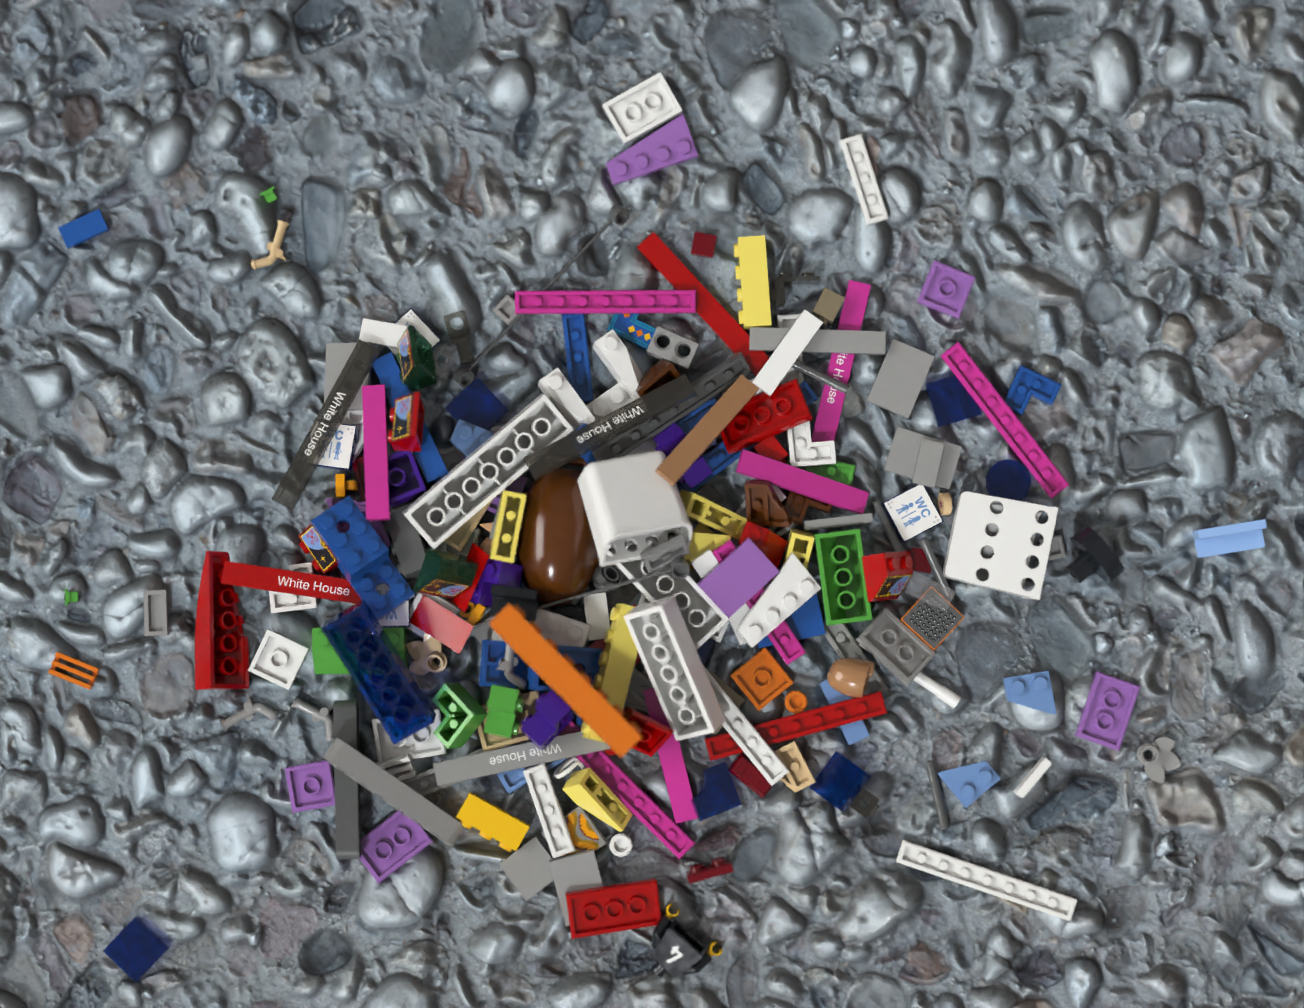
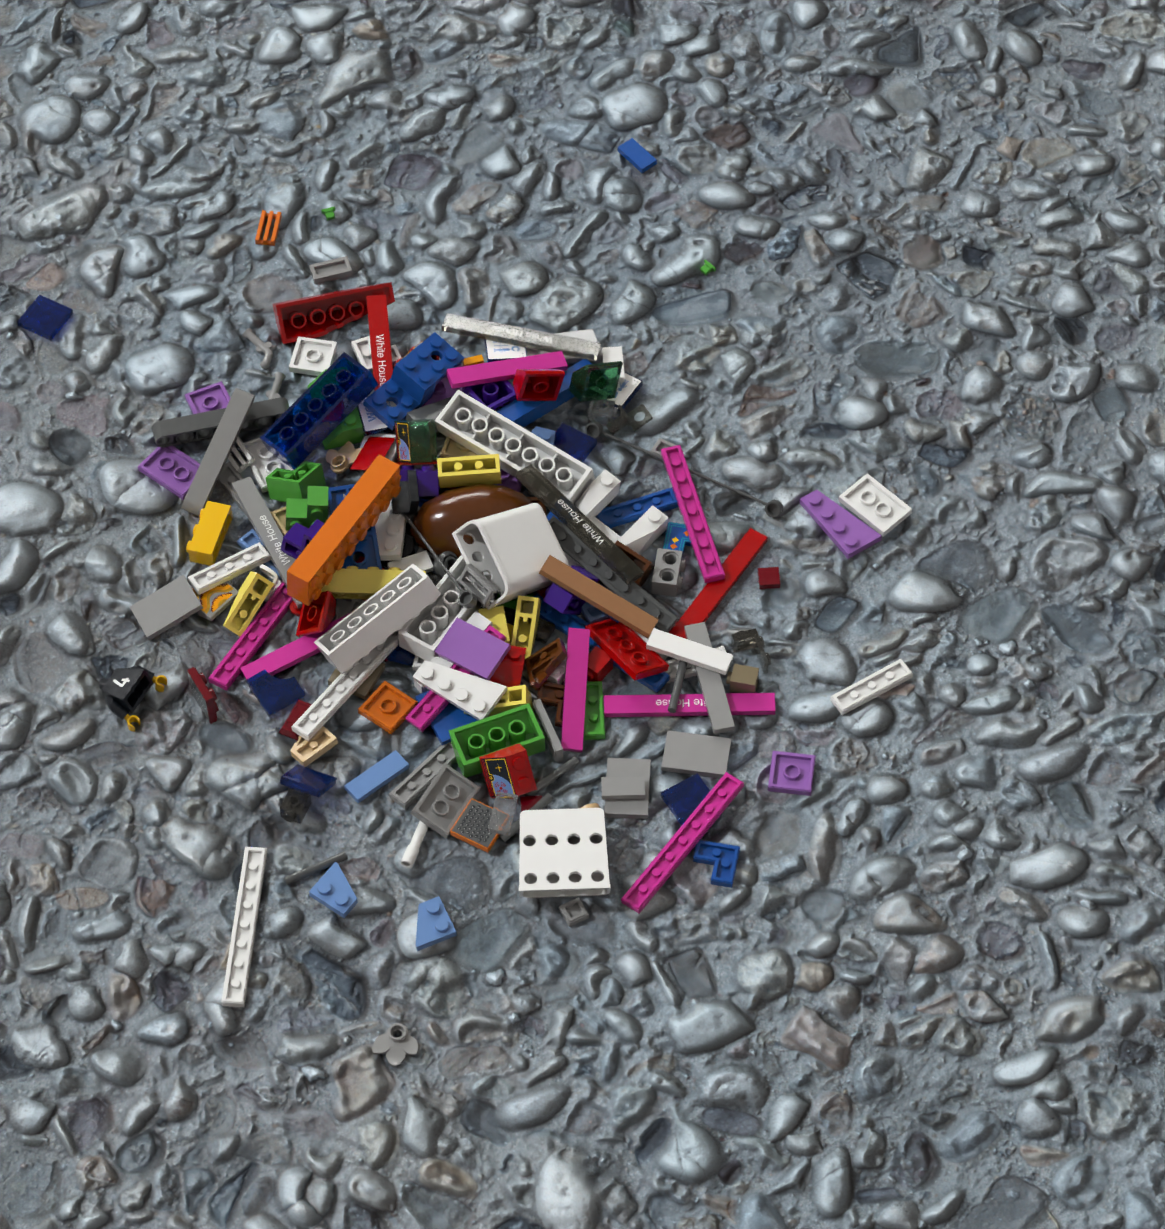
camera: 75 degrees right, 30 degrees down
tan piece [251,220,289,270] -> none
light grey tile [499,836,554,901] -> none
red tile [565,878,661,939] -> none
white tile [609,833,632,857] -> none
red tile [705,691,887,761] -> none
light yellow brick [733,235,772,330] -> none
orange tile [784,691,808,713] -> none
white plate [787,421,836,467] -> none
medium nougat piece [827,657,875,697] -> none
white tile [882,485,944,543] -> none
clear blue tile [985,459,1031,501] -> none
white tile [1013,757,1052,798] -> none
black piece [1066,526,1124,583] -> none
medium lavender tile [1074,671,1140,751] -> none
light blue panel [1193,519,1267,558] -> none

